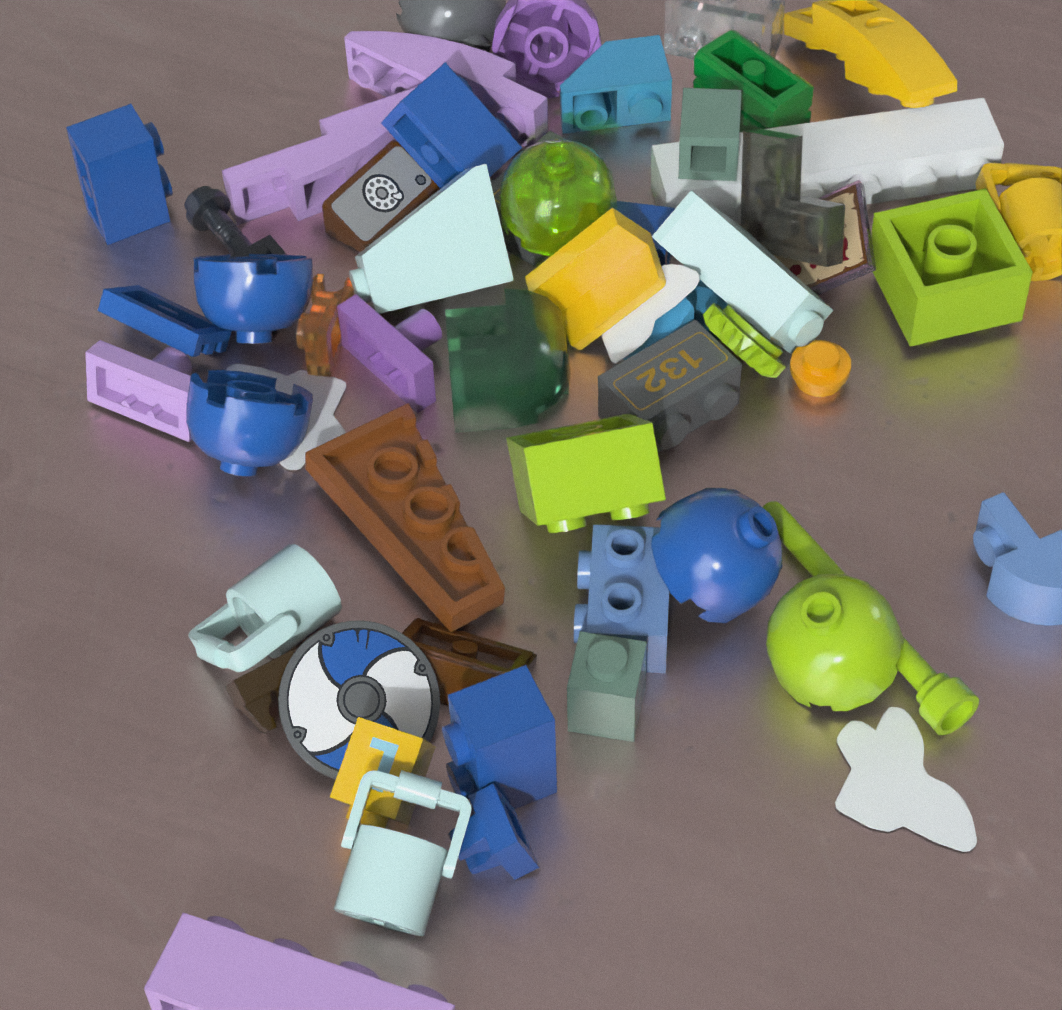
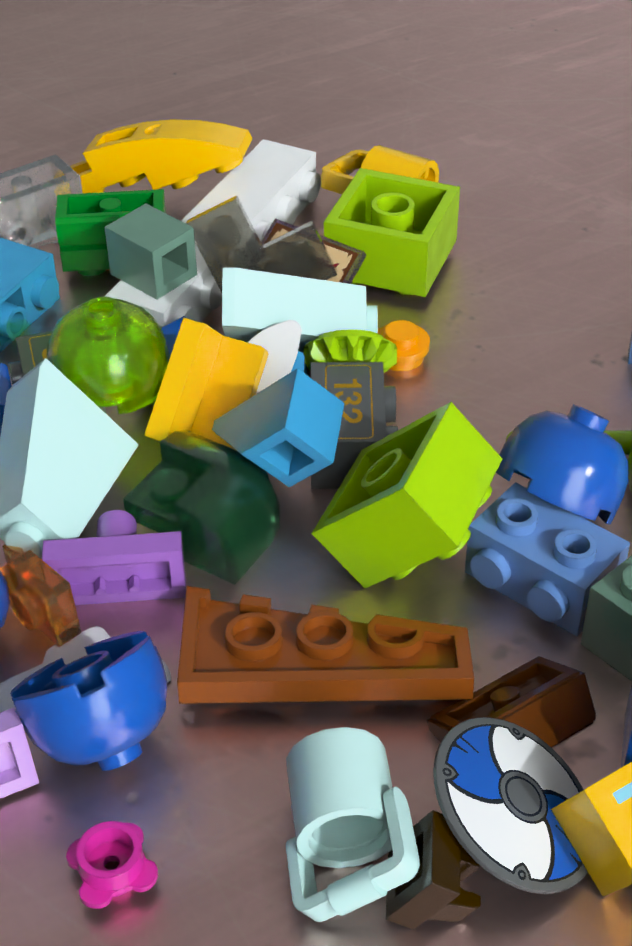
camera: 55 degrees left, 10 degrees down
none -> dark pink plate [66,821,158,909]
none -> dark azure slope [212,368,345,487]

